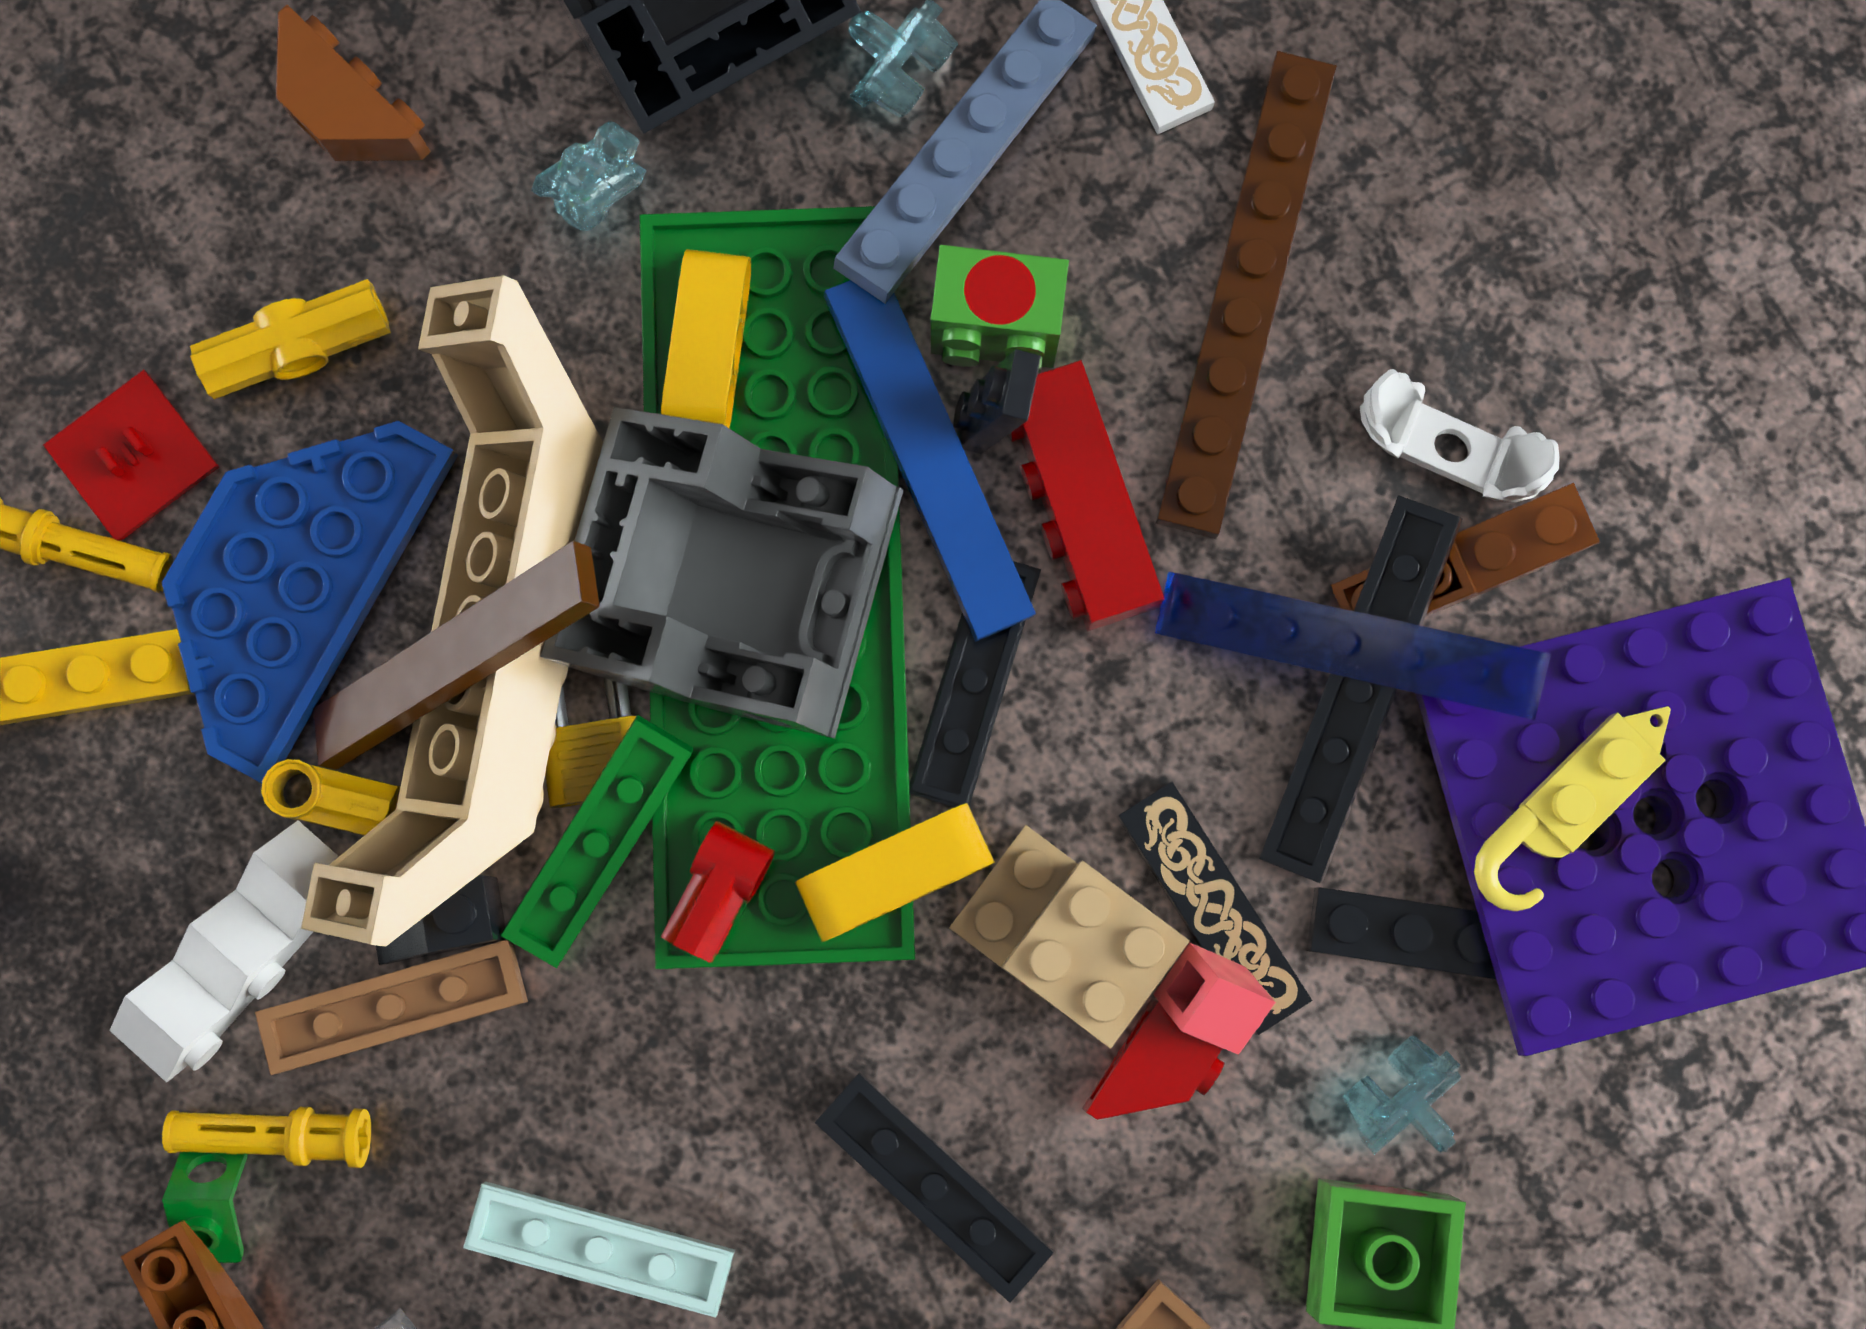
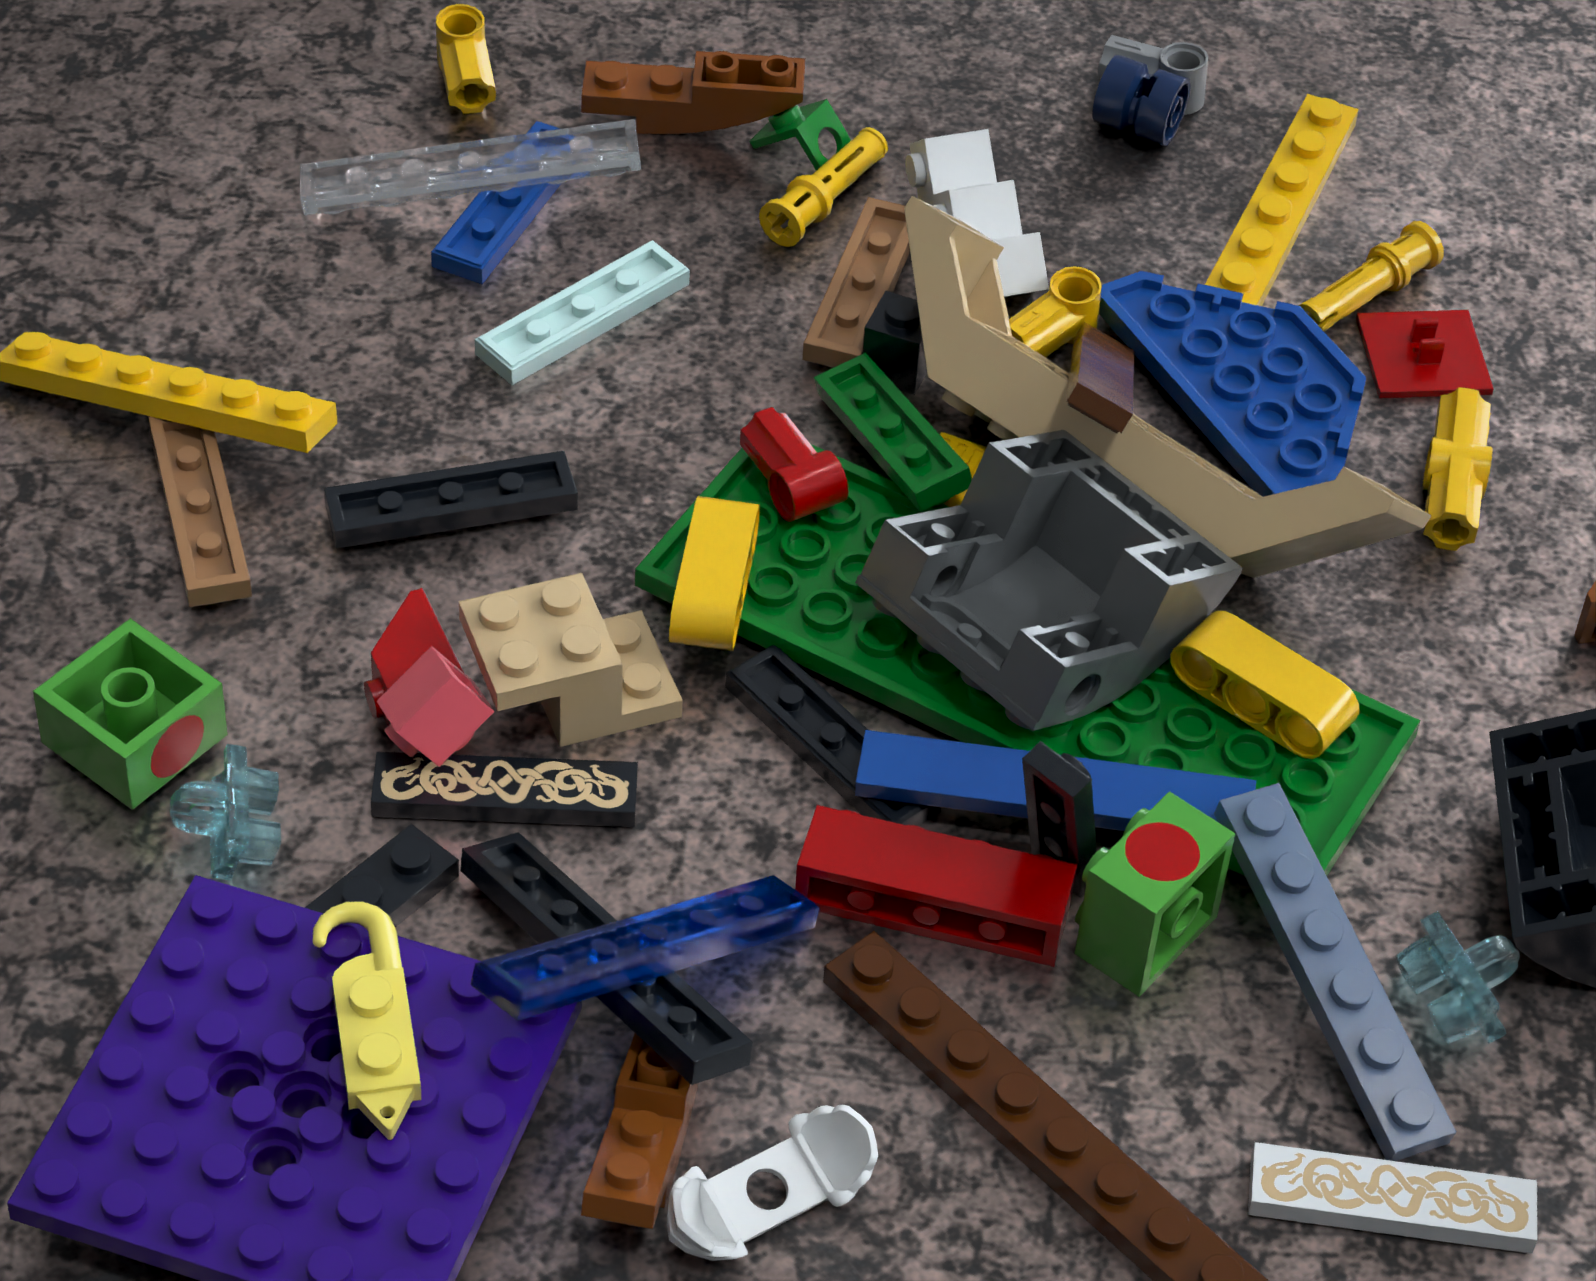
camera: 120 degrees right, 35 degrees down
clear light blue hips [531,121,647,231] -> none

